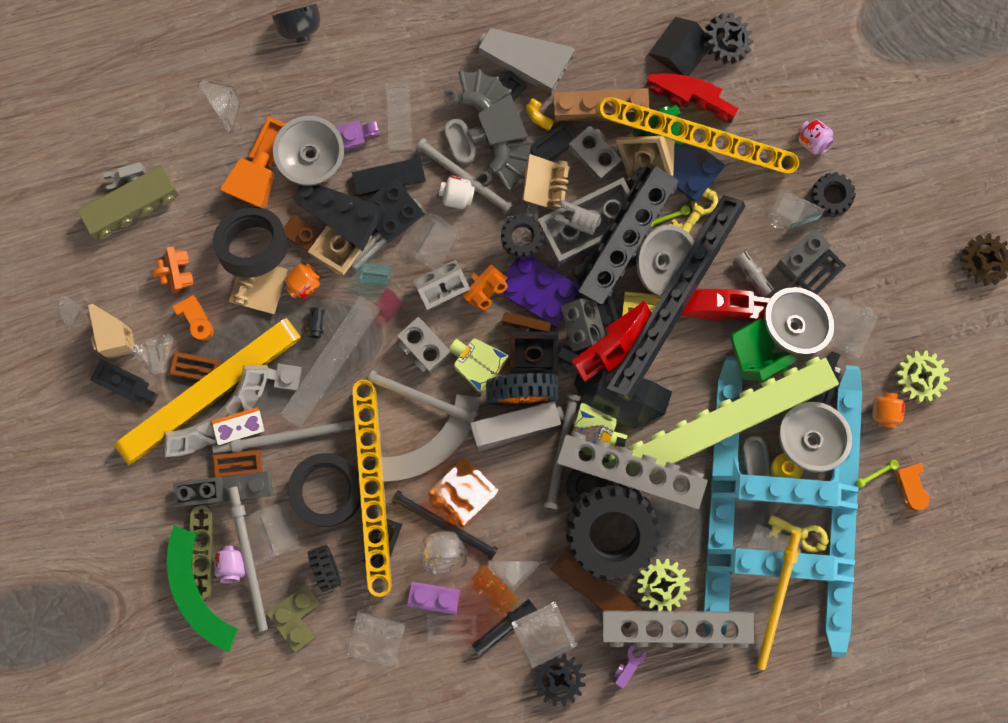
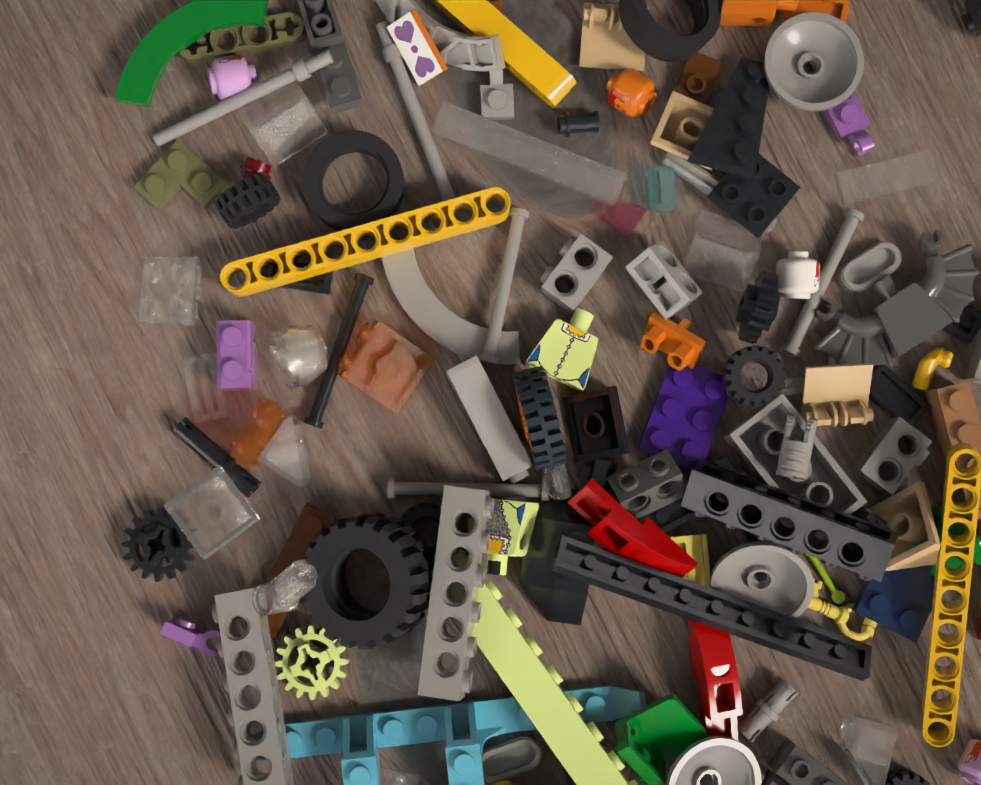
camera: 70 degrees right, 5 degrees up
dark orange tile [212,450,263,477] -> none
black tile [352,157,426,197] -> none
reddish brown plate [502,312,551,332] -> none
none -> dark red plate [240,157,272,179]
none -> clear piece [252,560,319,616]
none -> clear tile [542,464,572,500]
none -> black gear [735,270,781,344]

